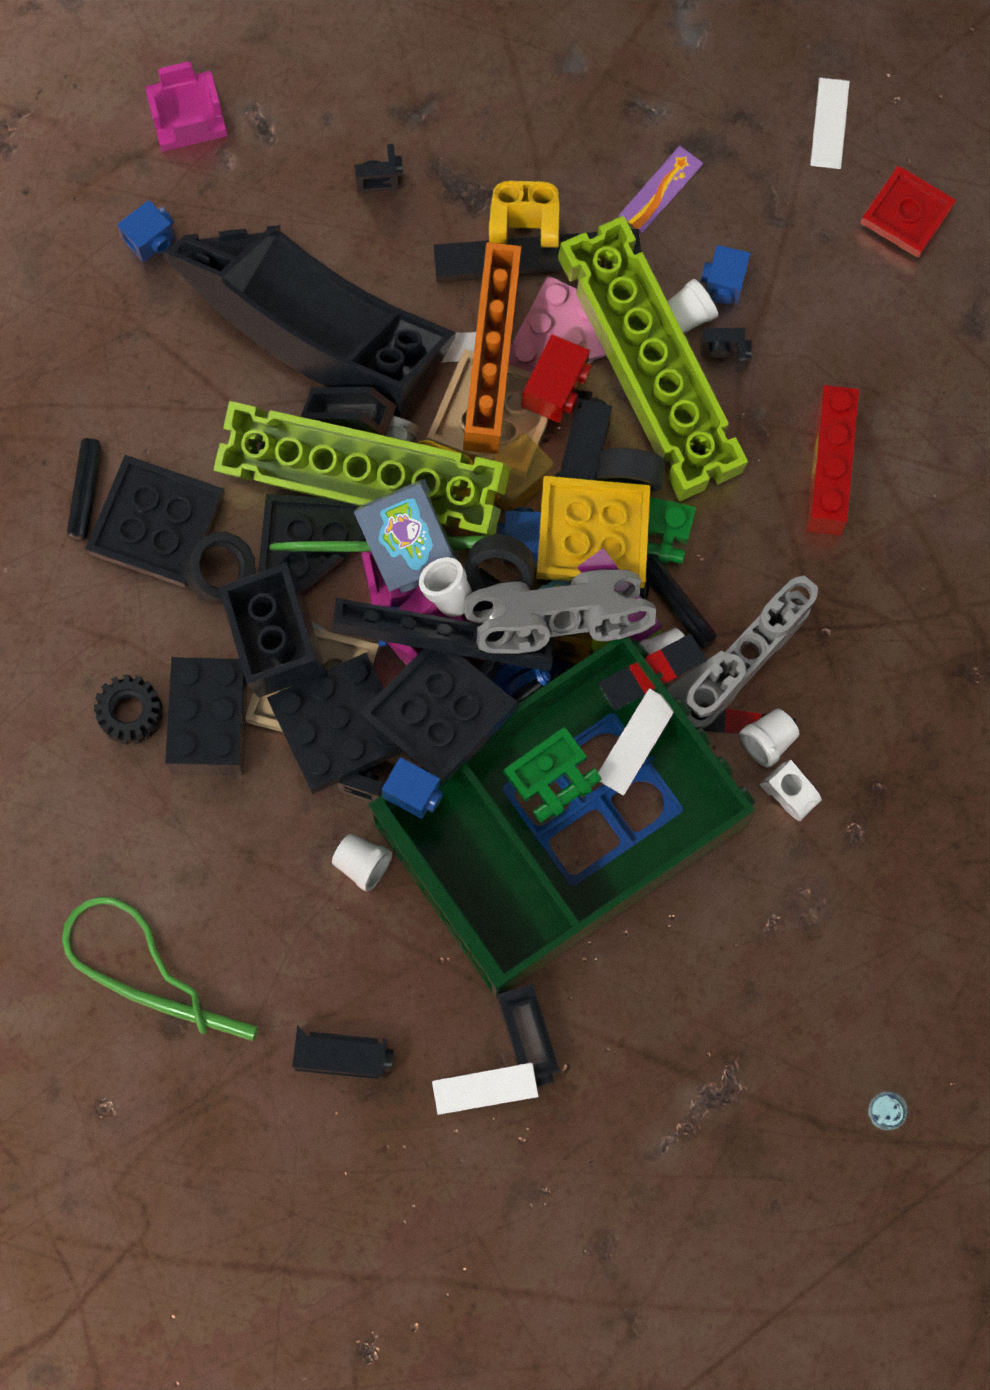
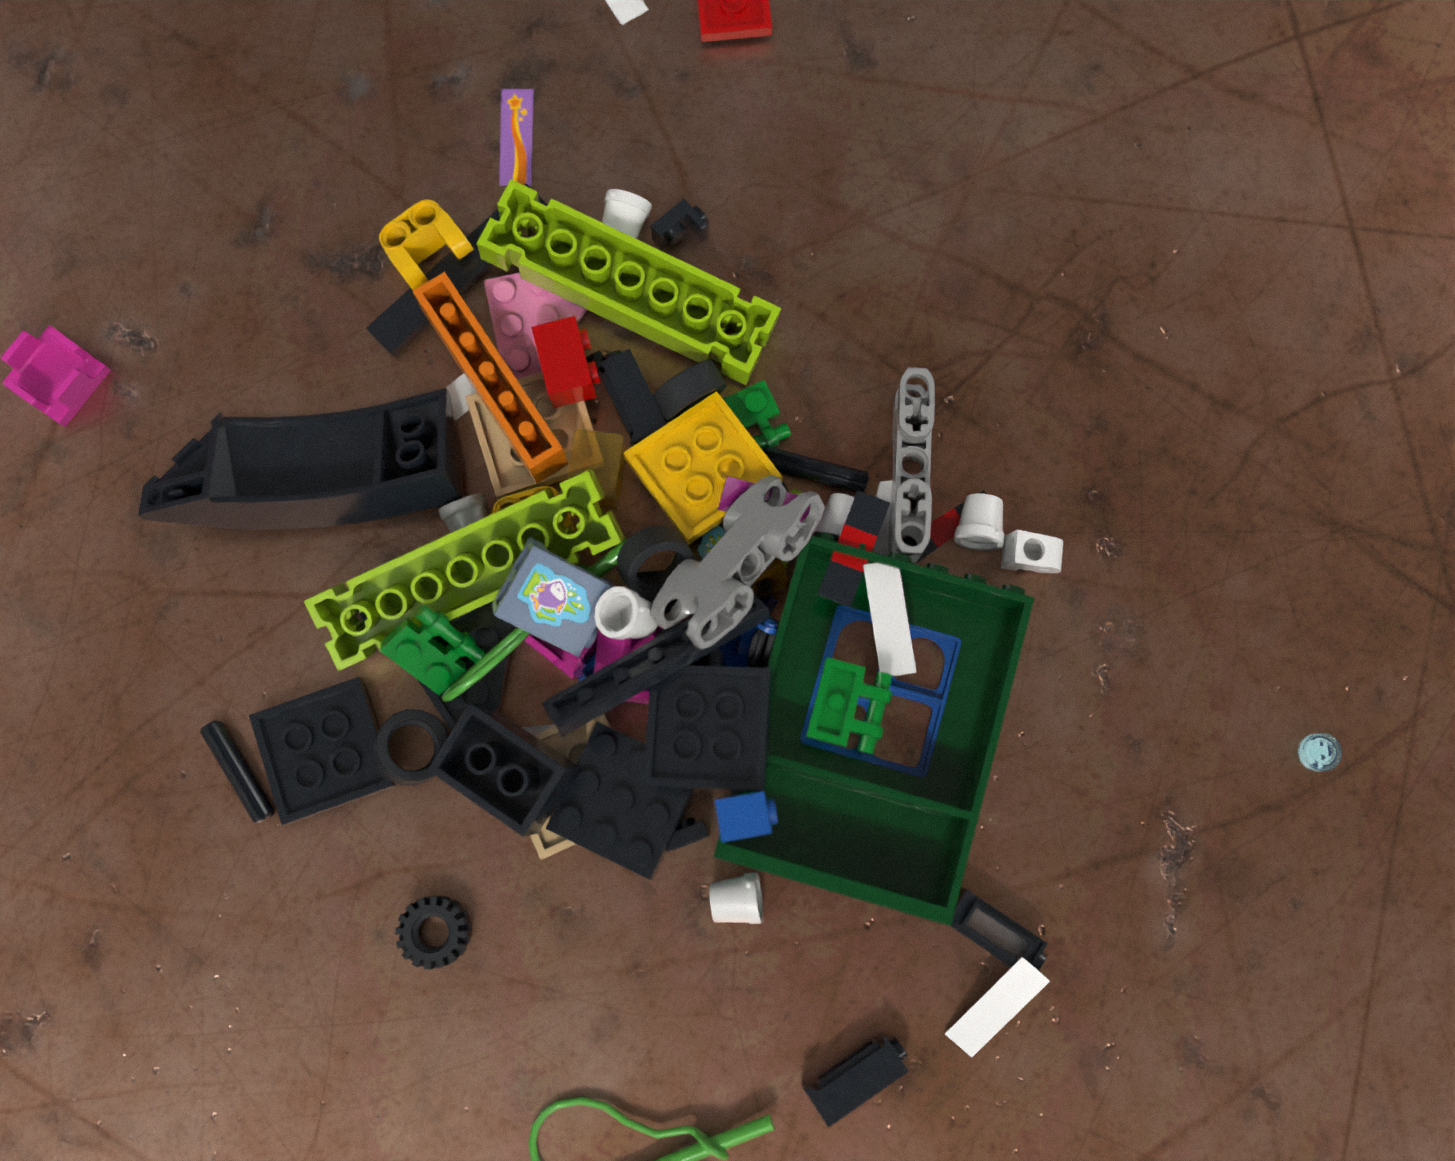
camera: 35 degrees left, 5 degrees up
blue brick [117,200,175,263] -> none
black brick [165,657,248,775] -> none
black window [301,387,396,436] -> none
black bracket [355,144,404,193] -> none
blue brick [497,507,541,564] -> none
blue brick [701,245,750,304] -> none
red brick [806,385,859,536] -> none
none -> green plate [380,604,485,695]

